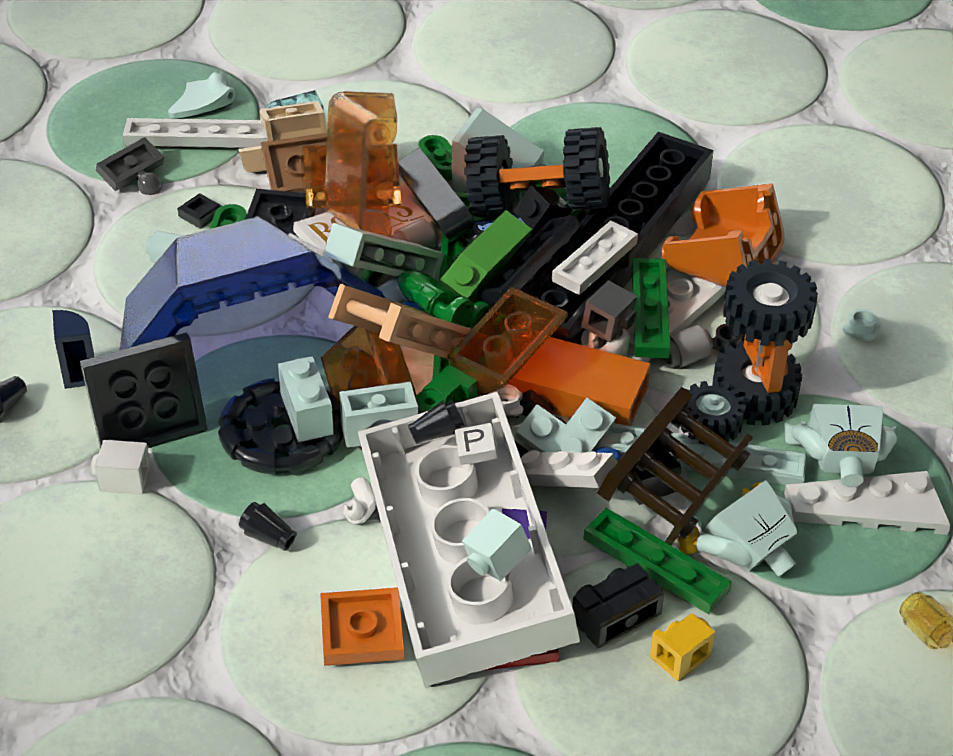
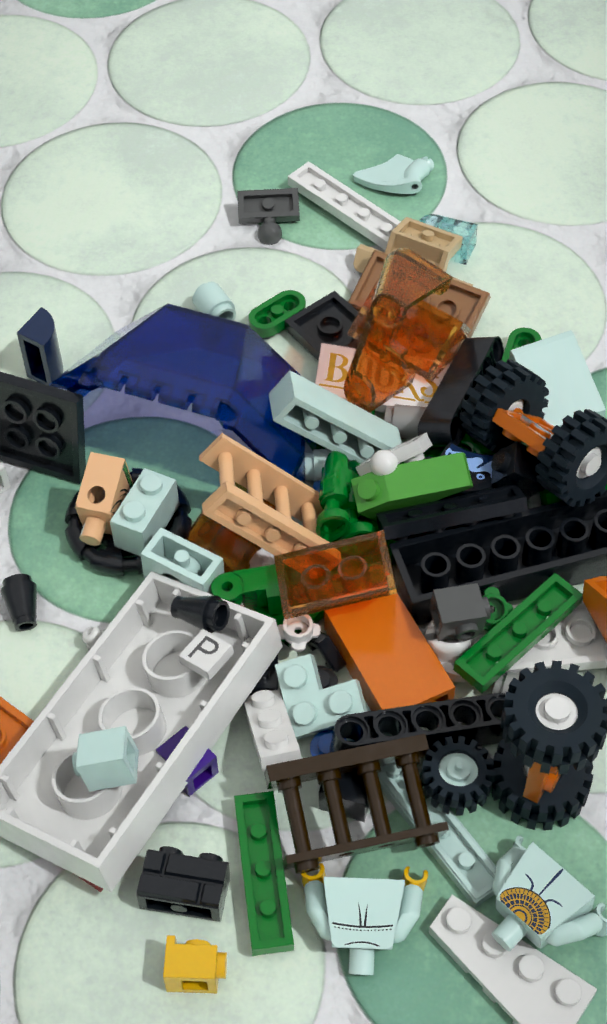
camera: 45 degrees right, 10 degrees up
black tile [177,193,222,229] -> none
white plate [552,221,638,295] -> none
none -> light nougat torso [75,452,134,546]
none -> black beam [330,693,505,753]
none -> white plate [355,432,432,476]

